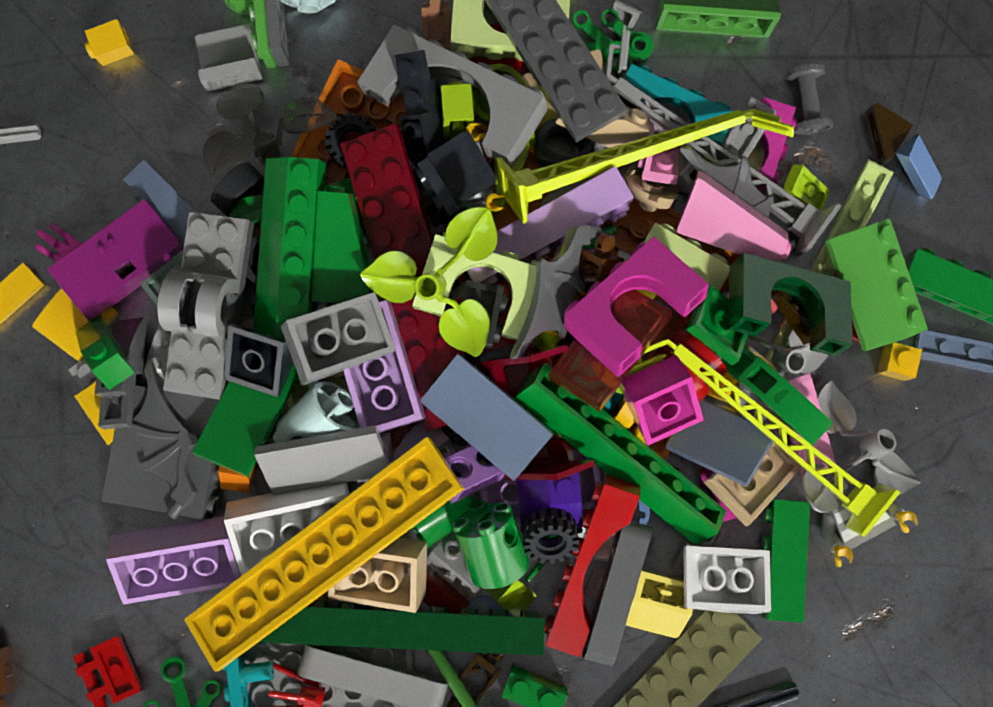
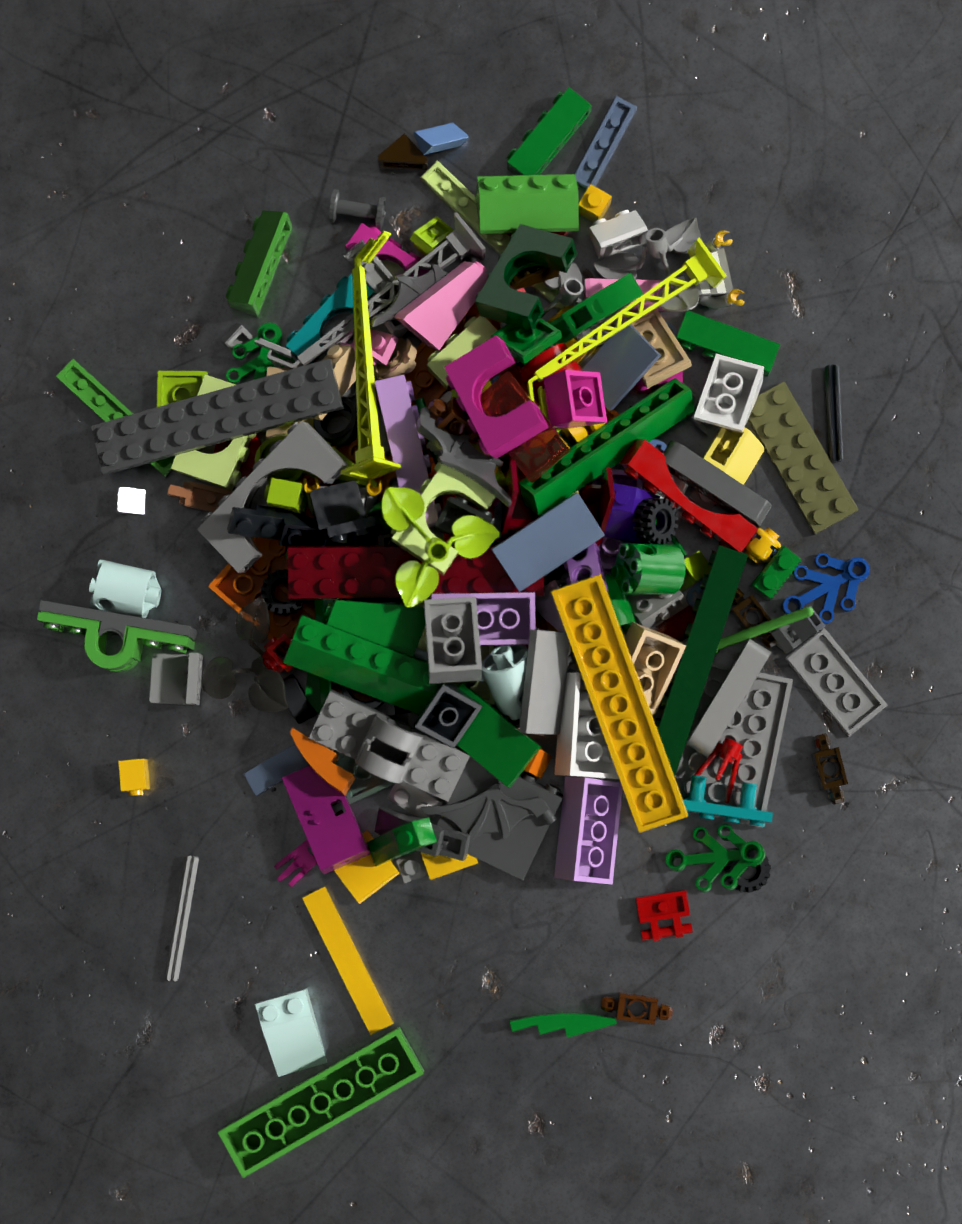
camera: 65 degrees left, 0 degrees up
none -> red brick [261,634,294,674]
none -> orange slope [290,728,356,796]
none -> white slope [588,210,648,261]
none -> yellow head [744,527,781,565]

